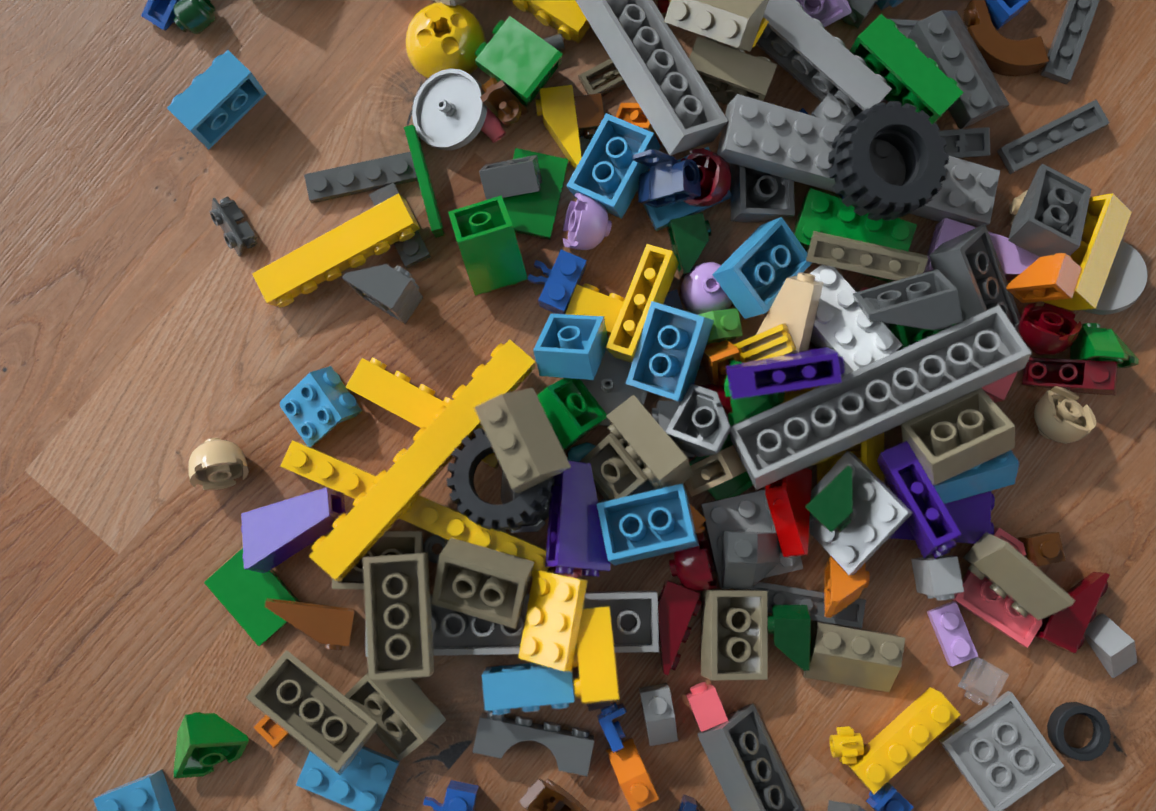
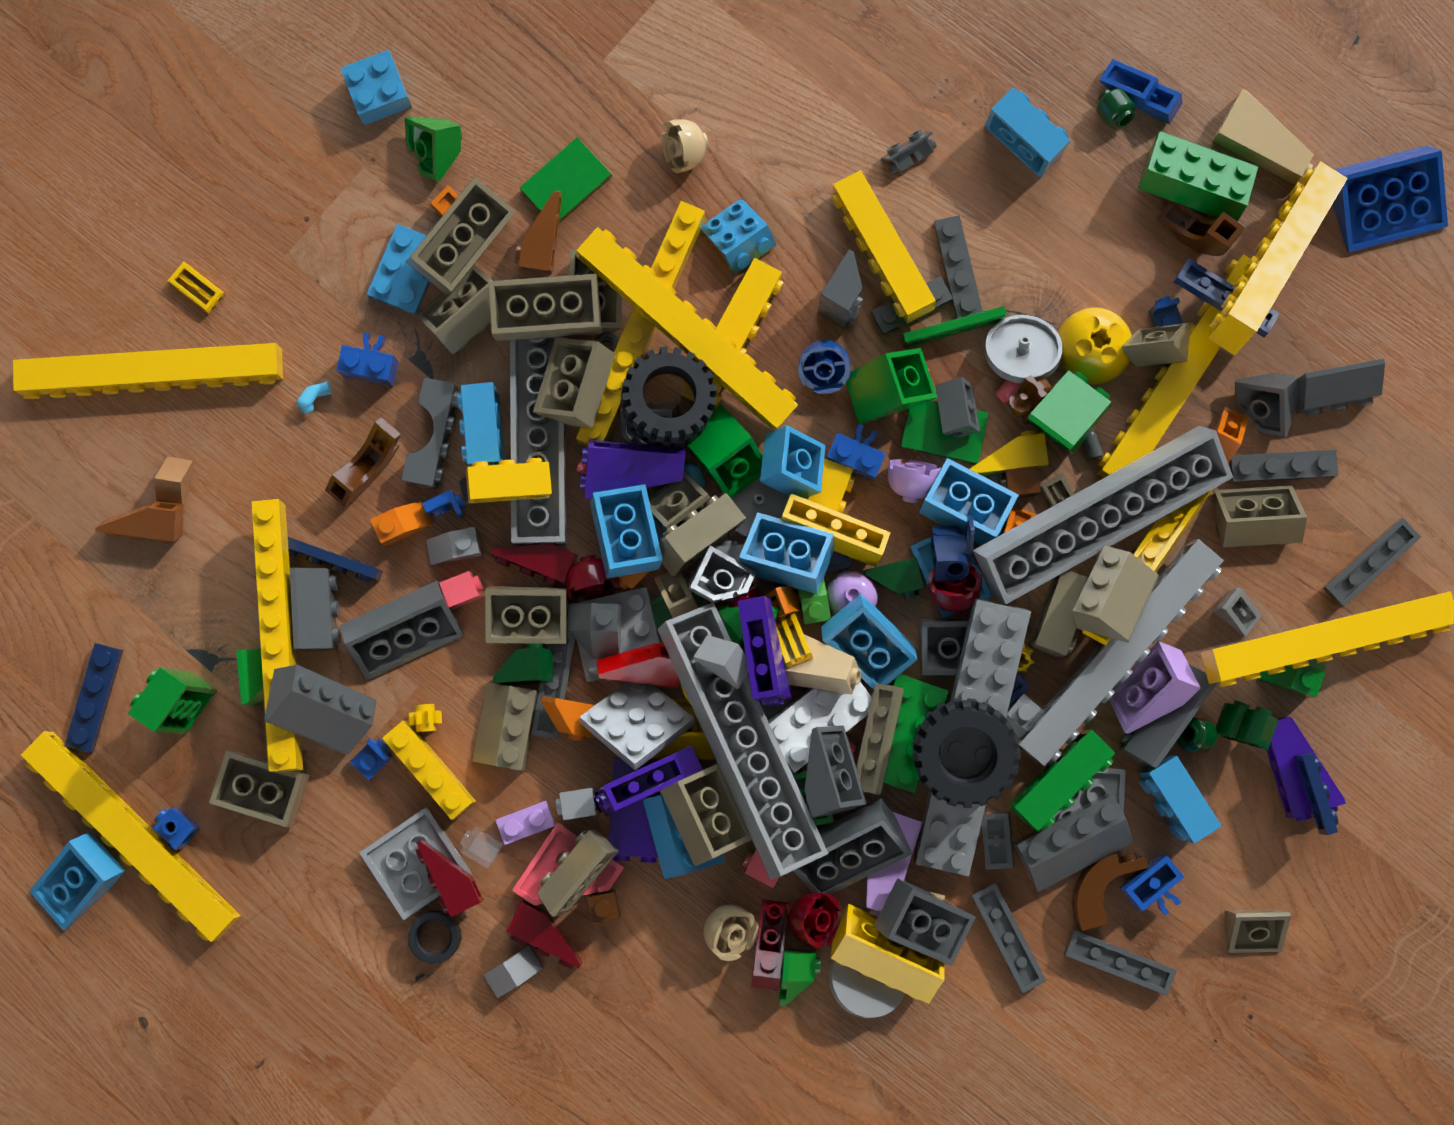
camera: 90 degrees right, 0 degrees up
slope [241,487,346,573] -> none
dark tan slope [474,388,571,494] -> none
yellow plate [518,570,587,671] -> none
dark green slope [805,465,853,533] -> none
orange slope [1006,253,1082,303] -> none
none -> dark red slope [415,840,484,917]
none -> light grey slope [693,635,748,689]
none -> blue cylinder [798,340,850,394]

